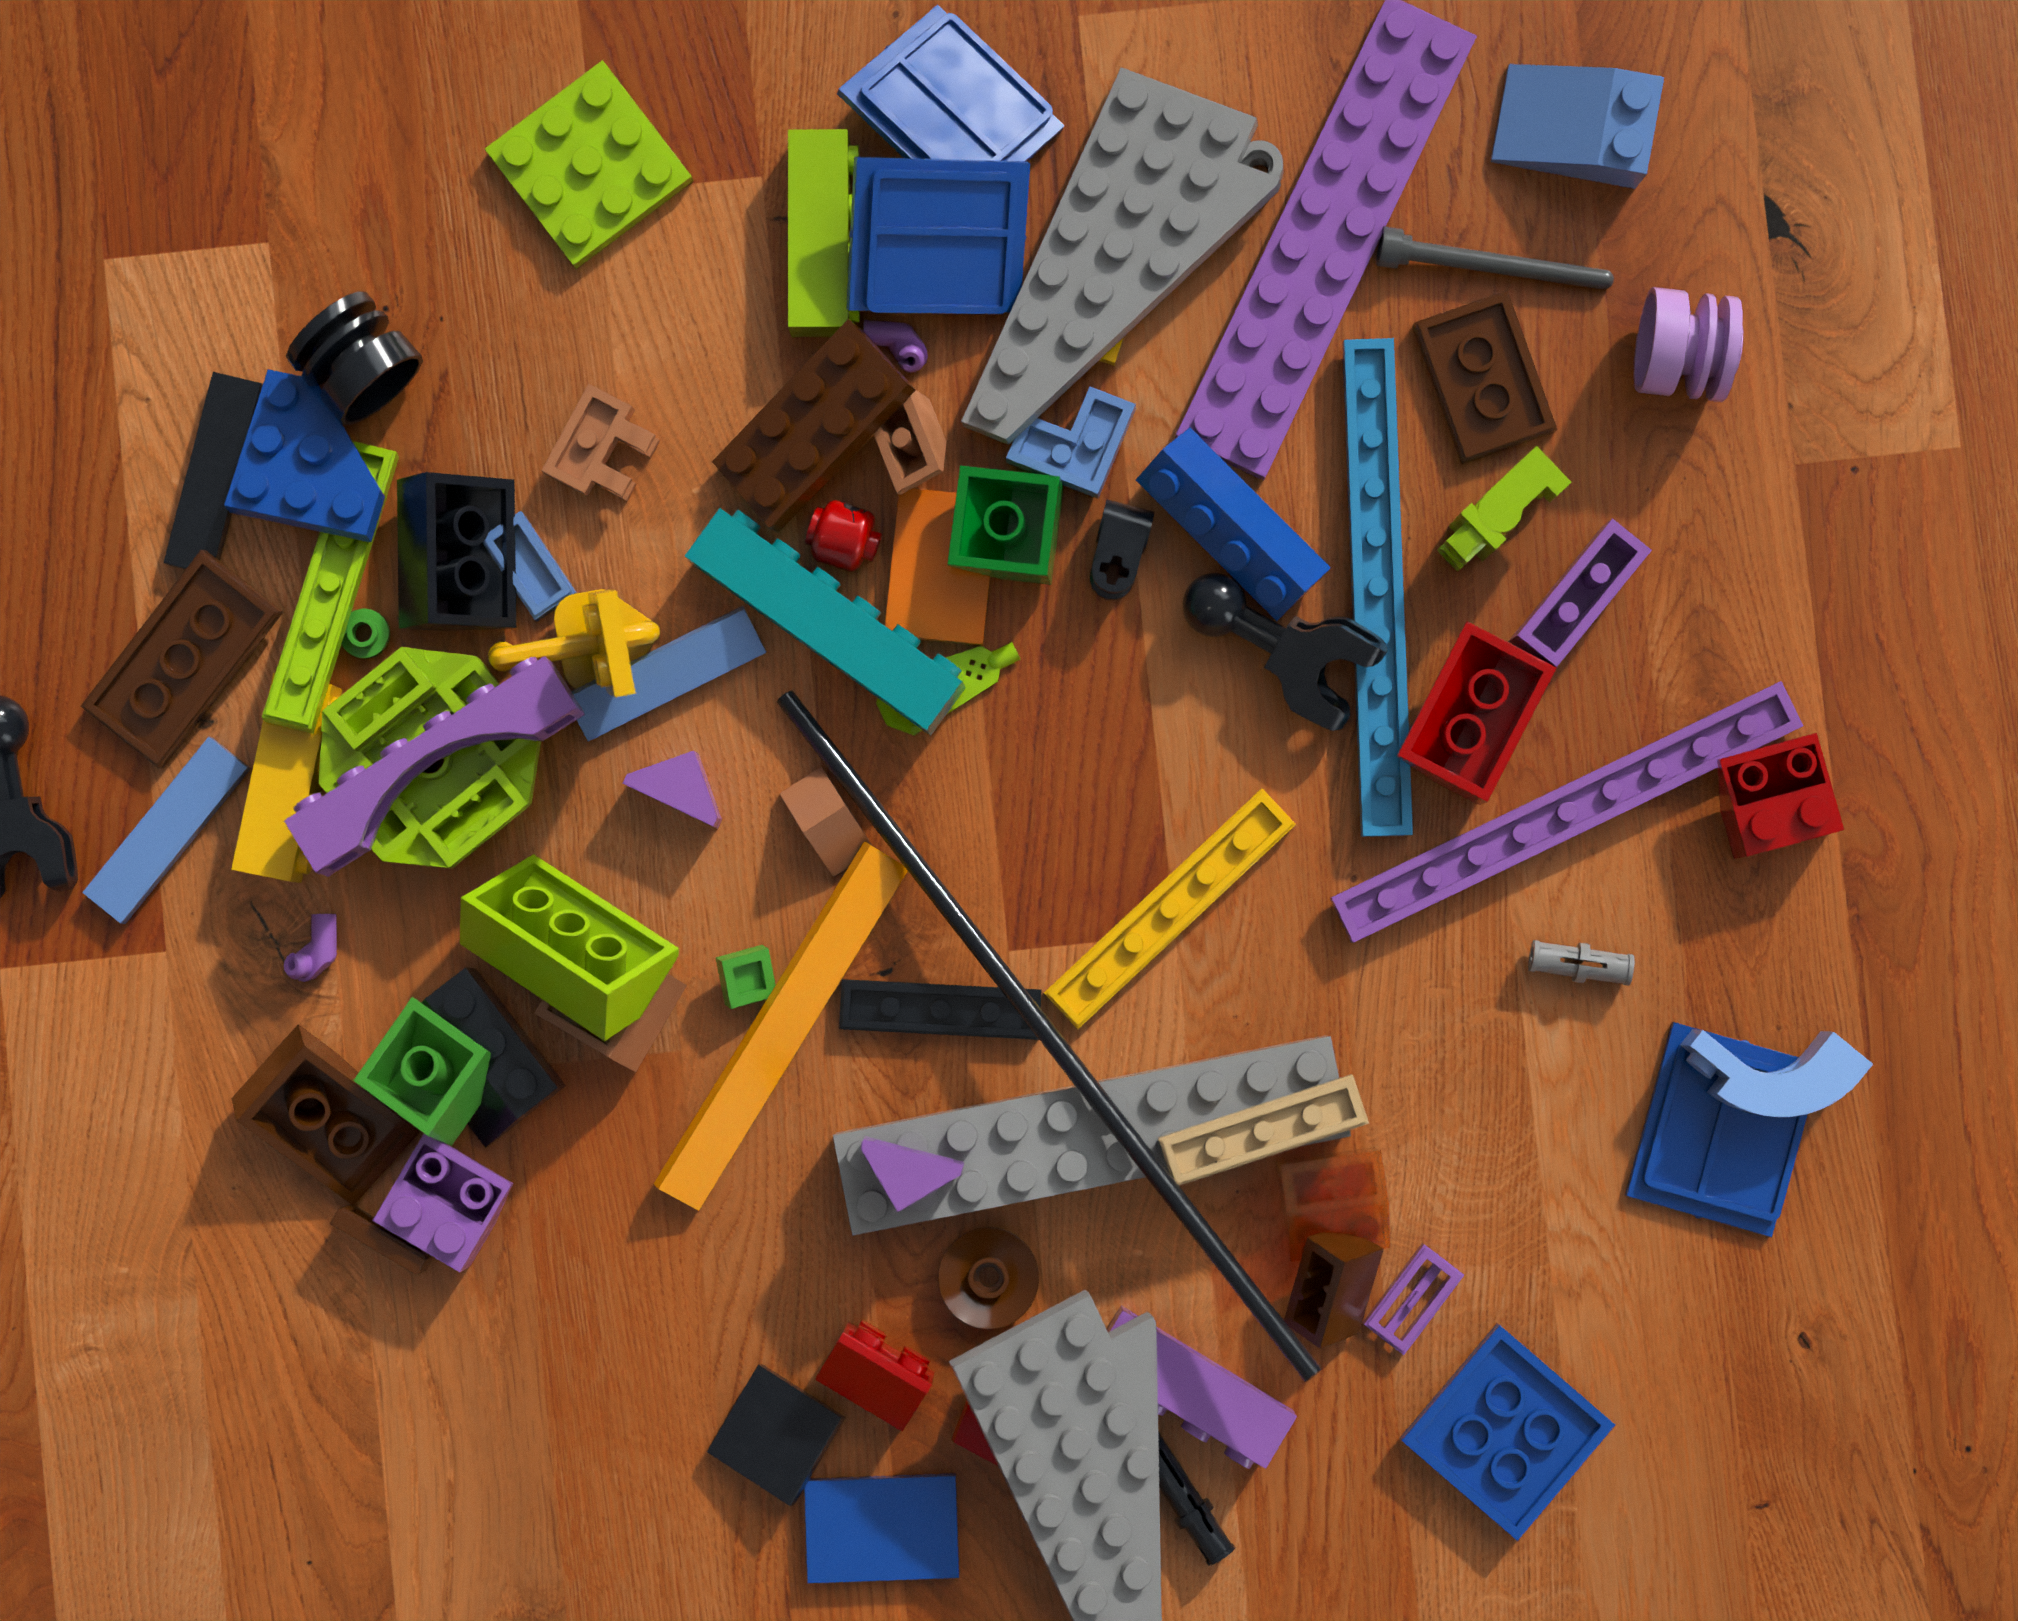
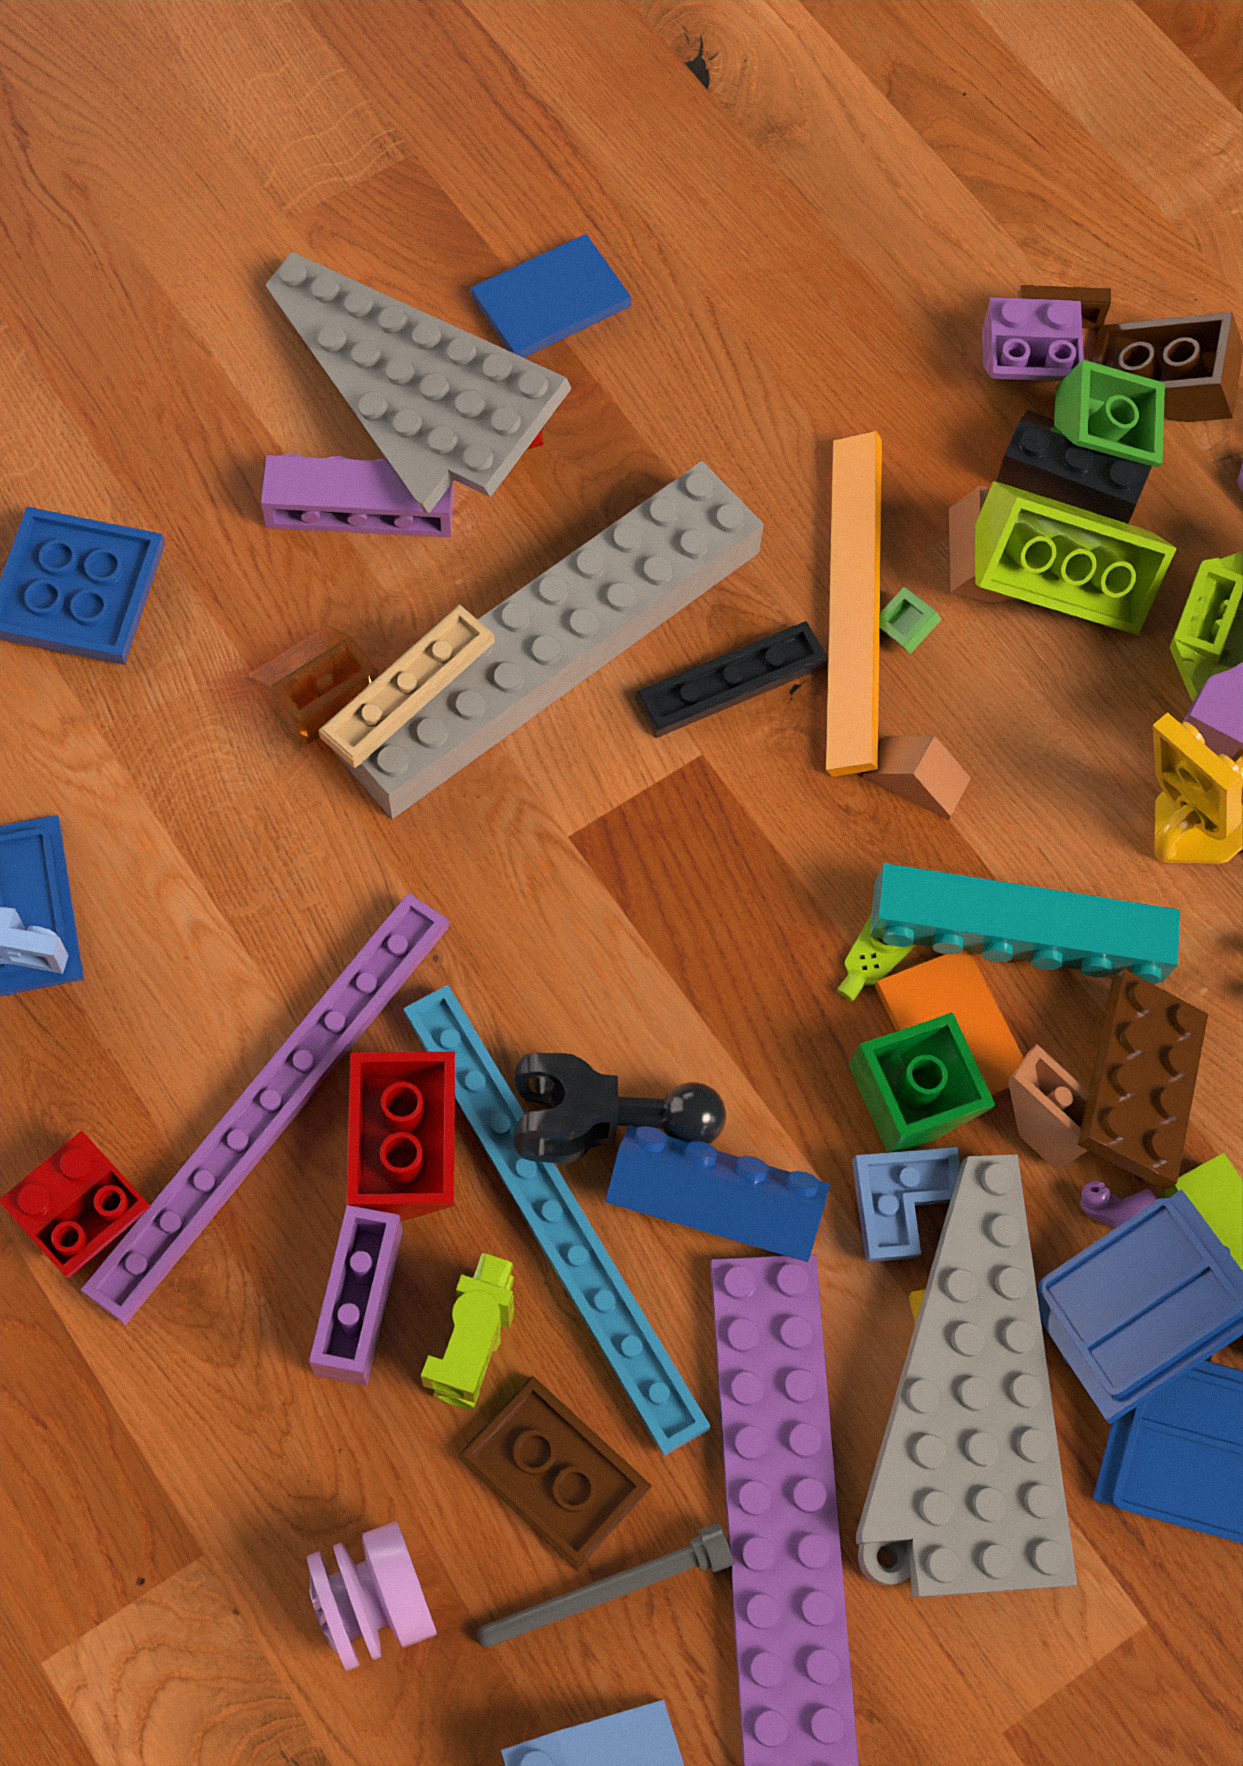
camera: 145 degrees right, 20 degrees down
medium blue tile [571,606,766,742] -> none
medium lavender slope [623,750,722,829] -> none
black tile [707,1364,846,1506] -> none
black piece [777,690,1321,1382] -> none
red head [805,500,882,572] -> none
red slope [815,1320,935,1431] -> none
medium lavender slope [861,1136,964,1212] -> none
reddish brown dish [938,1227,1039,1329] -> none
yellow tile [1044,788,1296,1029] -> none
black piece [1090,500,1155,600] -> none
black pin [1158,1431,1236,1566] -> none
reddish brown brick [1284,1232,1384,1348] -> none
medium lavender tile [1362,1243,1464,1355] -> none
light grey pin [1528,940,1635,986] -> none

